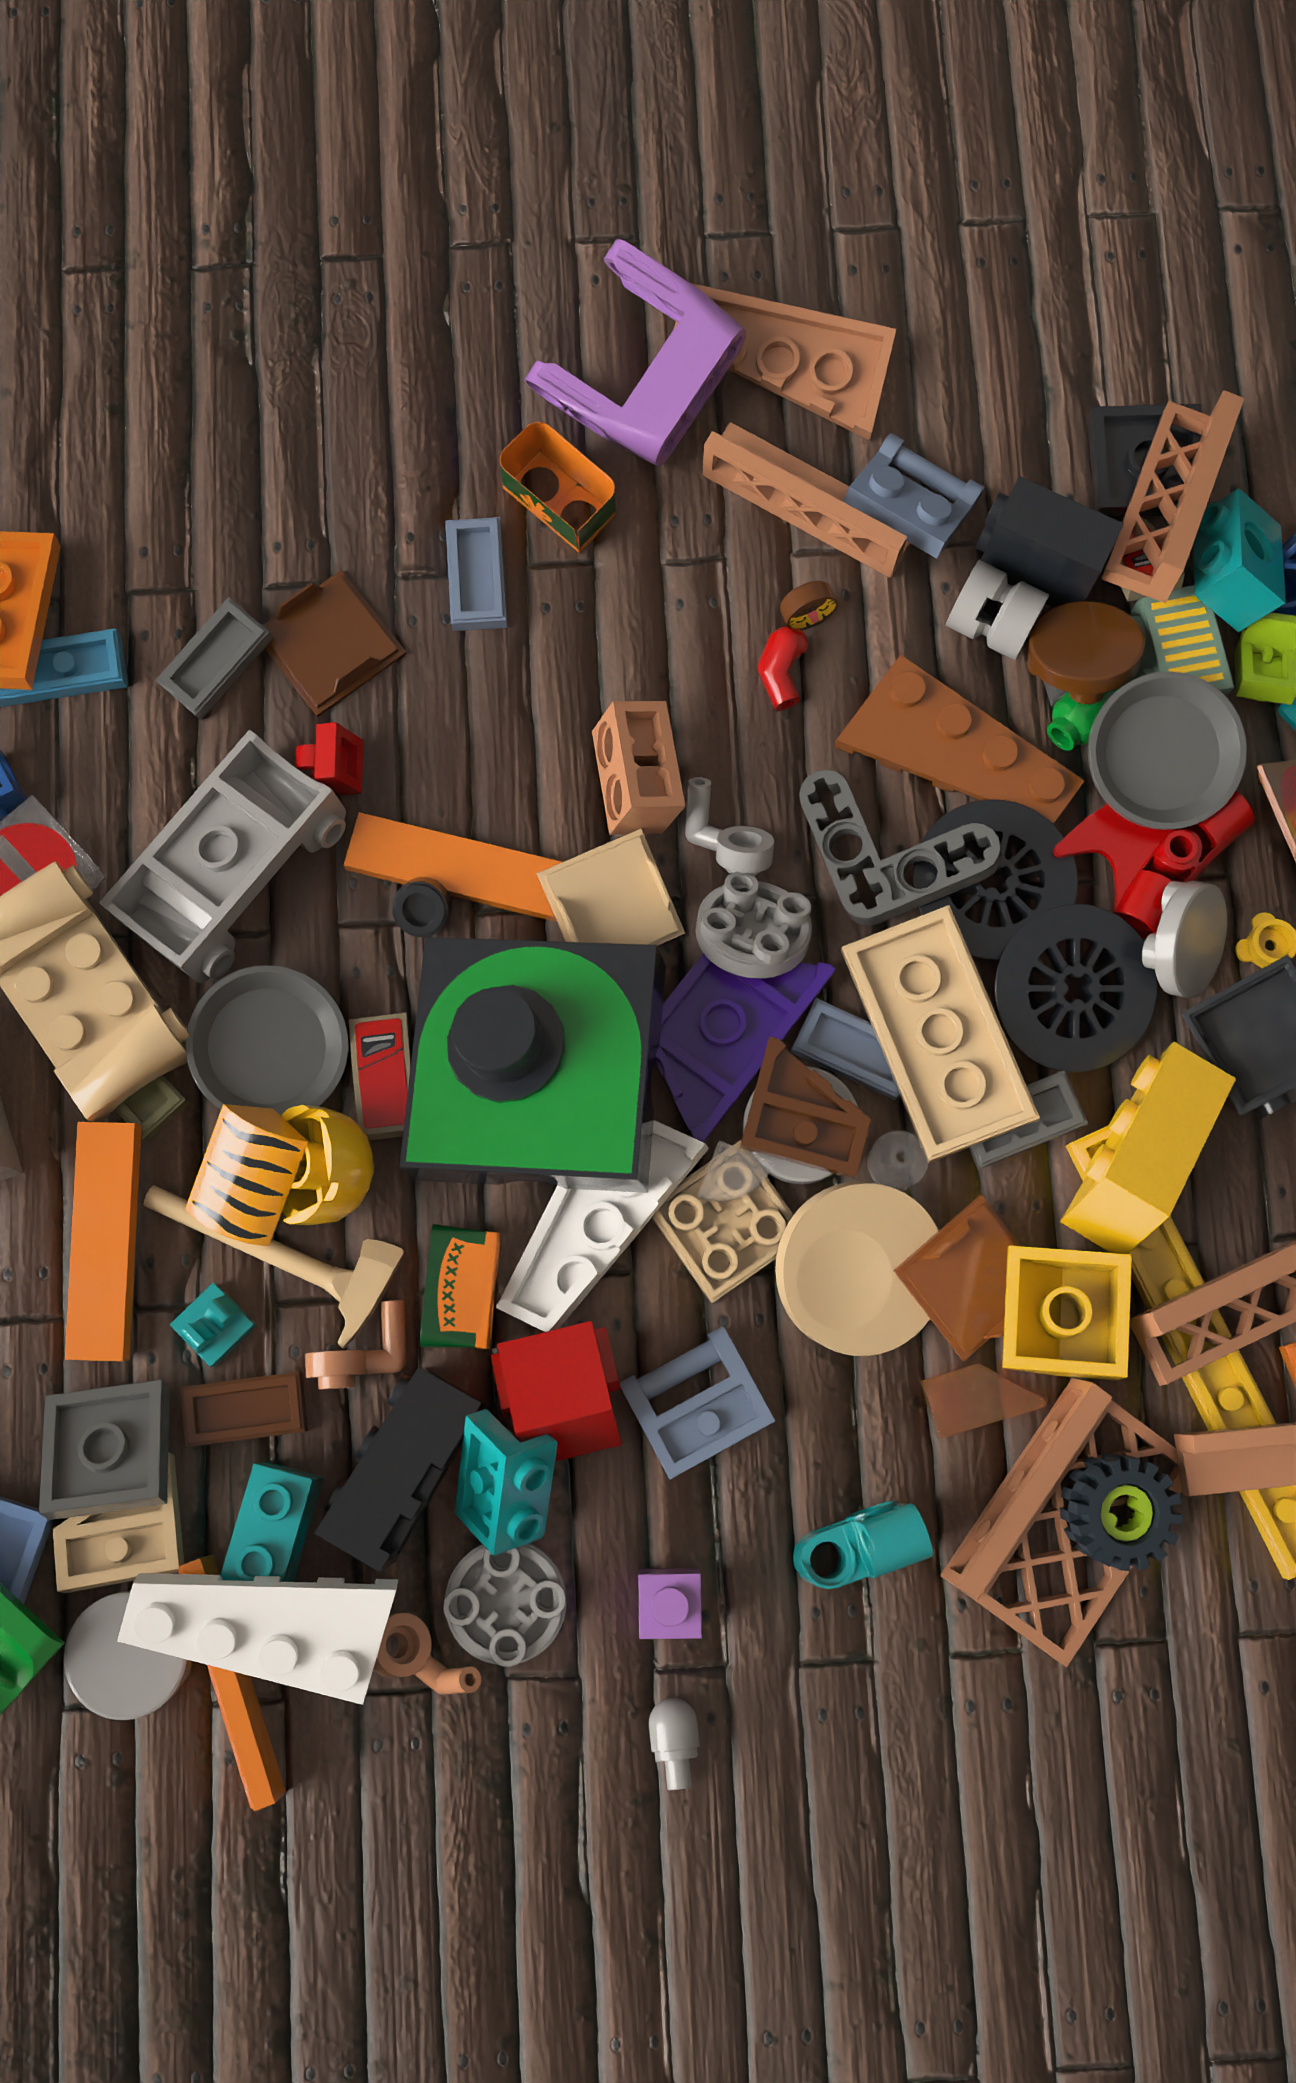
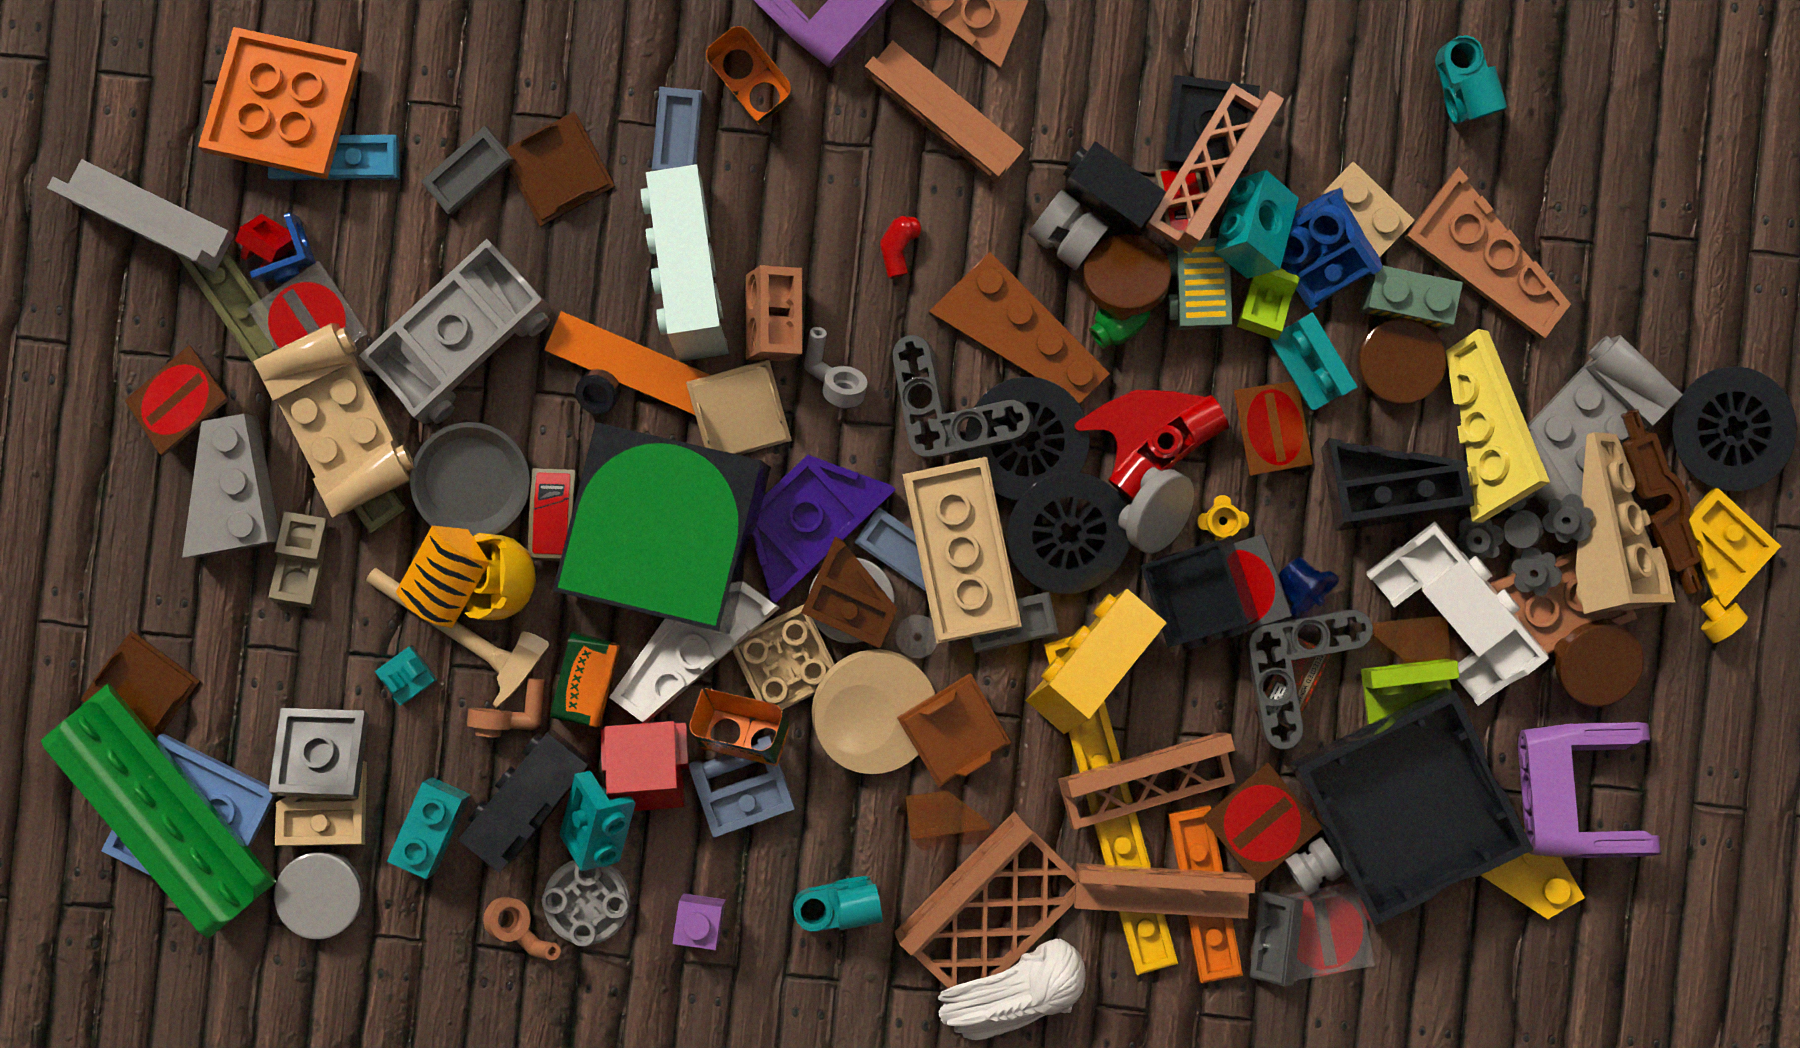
camera: 10 degrees right, 10 degrees up
orange tile [65,1122,142,1362] -> none
white wing [117,1573,399,1705] -> none
orange tile [178,1554,286,1811] -> none
reddish brown tile [180,1371,308,1448] -> none
red tile [295,722,364,796] -> none
black piece [447,985,565,1103] -> none
light grey cylinder [649,1698,700,1790] -> none
light grey tile [695,872,812,978] -> none
clear tile [697,1141,775,1202] -> none
reddish brown tile [780,581,838,631] -> none
sand blue plate [843,433,985,559] -> none
yellow slope [1002,1246,1132,1380] -> none
black bush [1059,1452,1183,1571] -> none
dark grey piece [1088,672,1247,830] -> none
none -> dark tan slope [268,511,328,609]
none -> light aqua wedge [640,164,729,362]
none -> orange piece [690,688,790,766]
none -> white hair [938,939,1086,1040]

